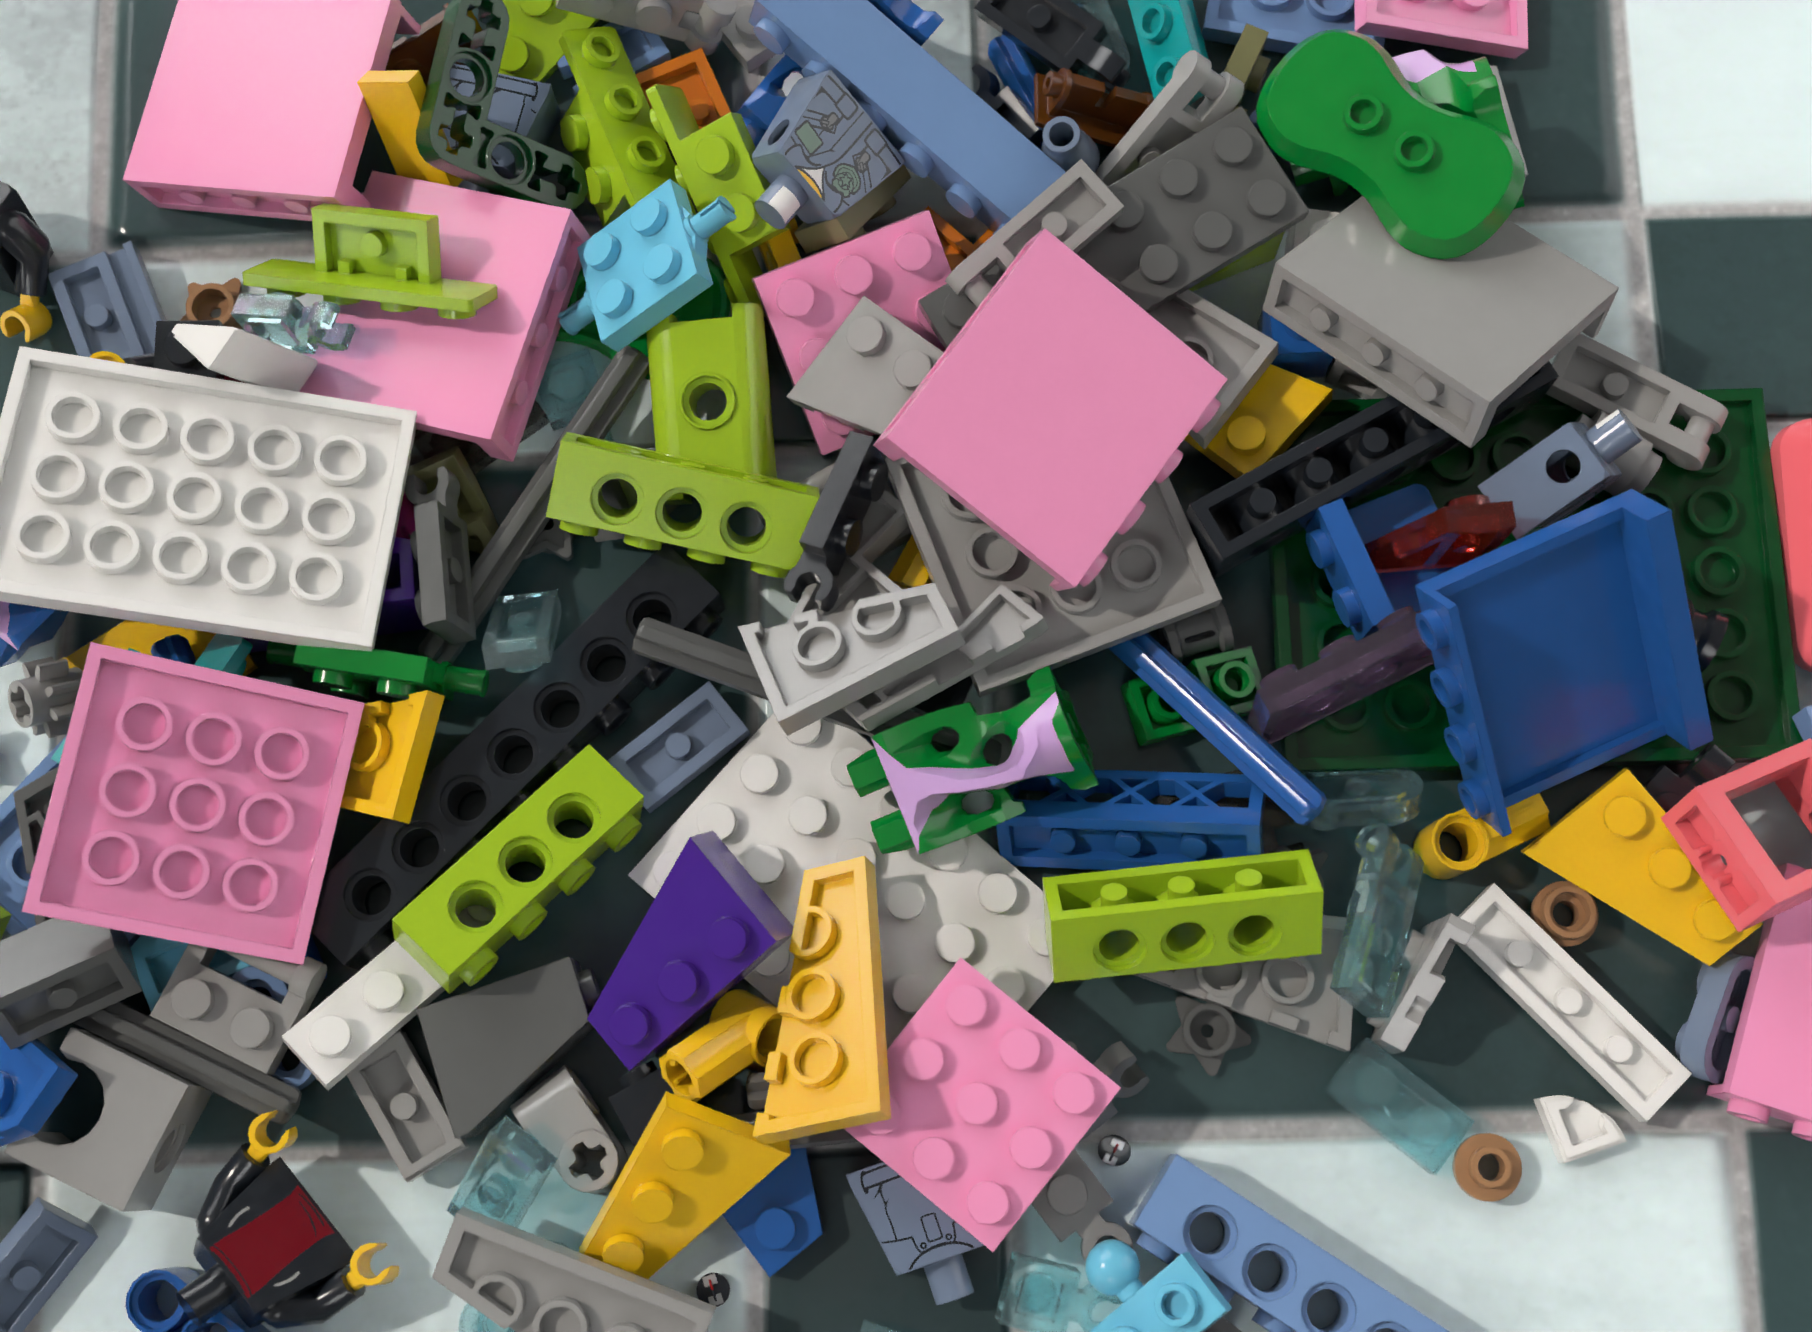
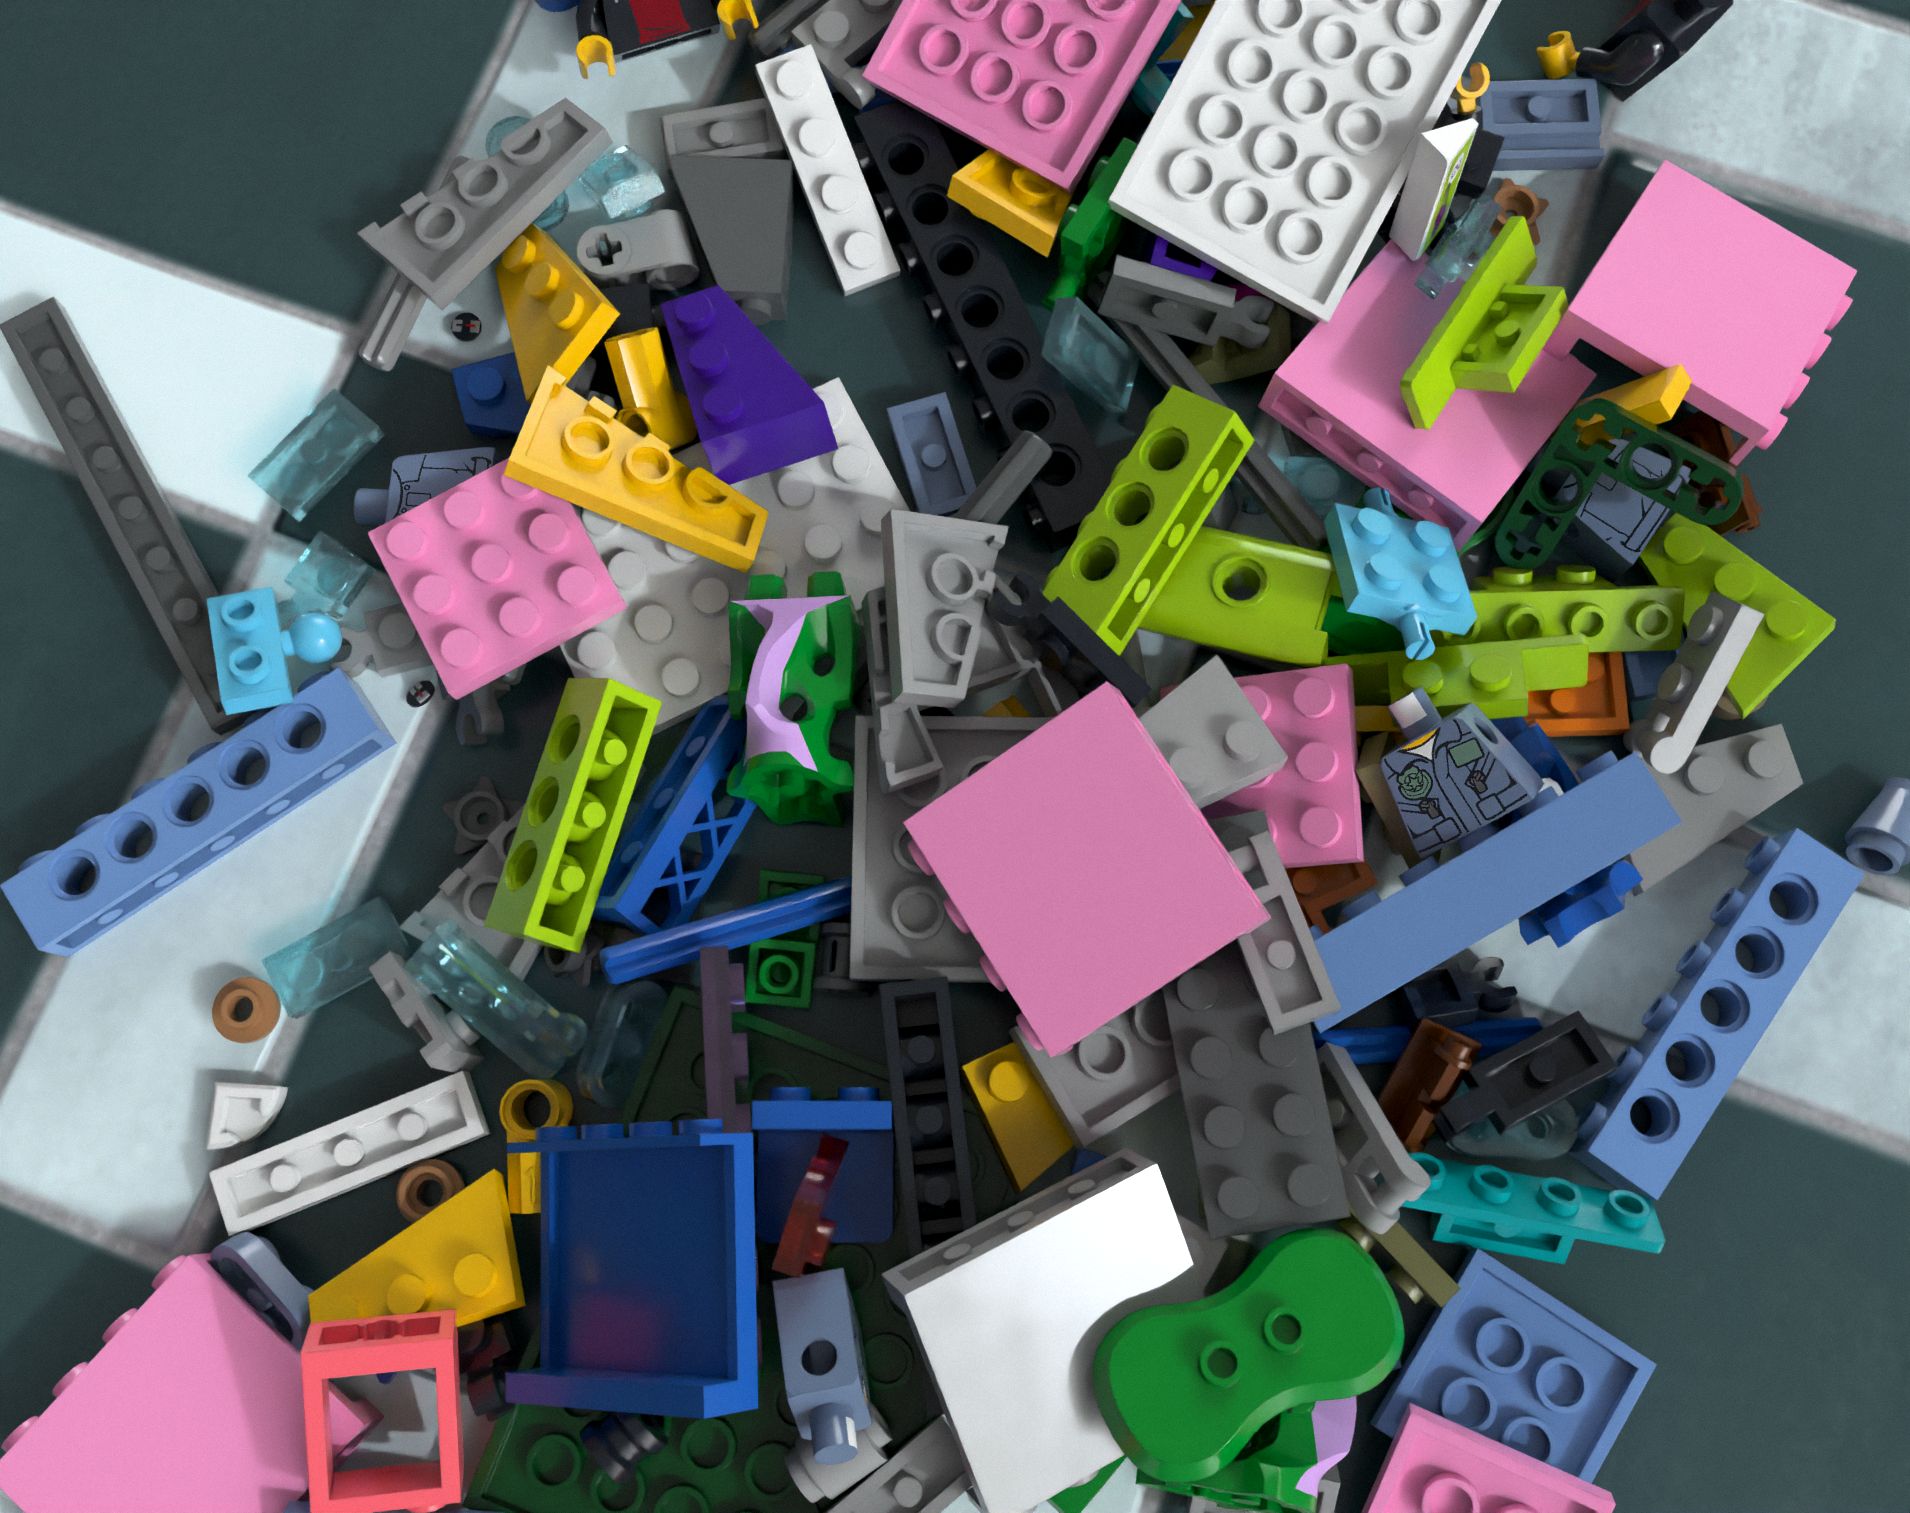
camera: 110 degrees right, 0 degrees up
lime brick [392,744,644,994] -> none
sand blue cone [1041,116,1100,173] -> none

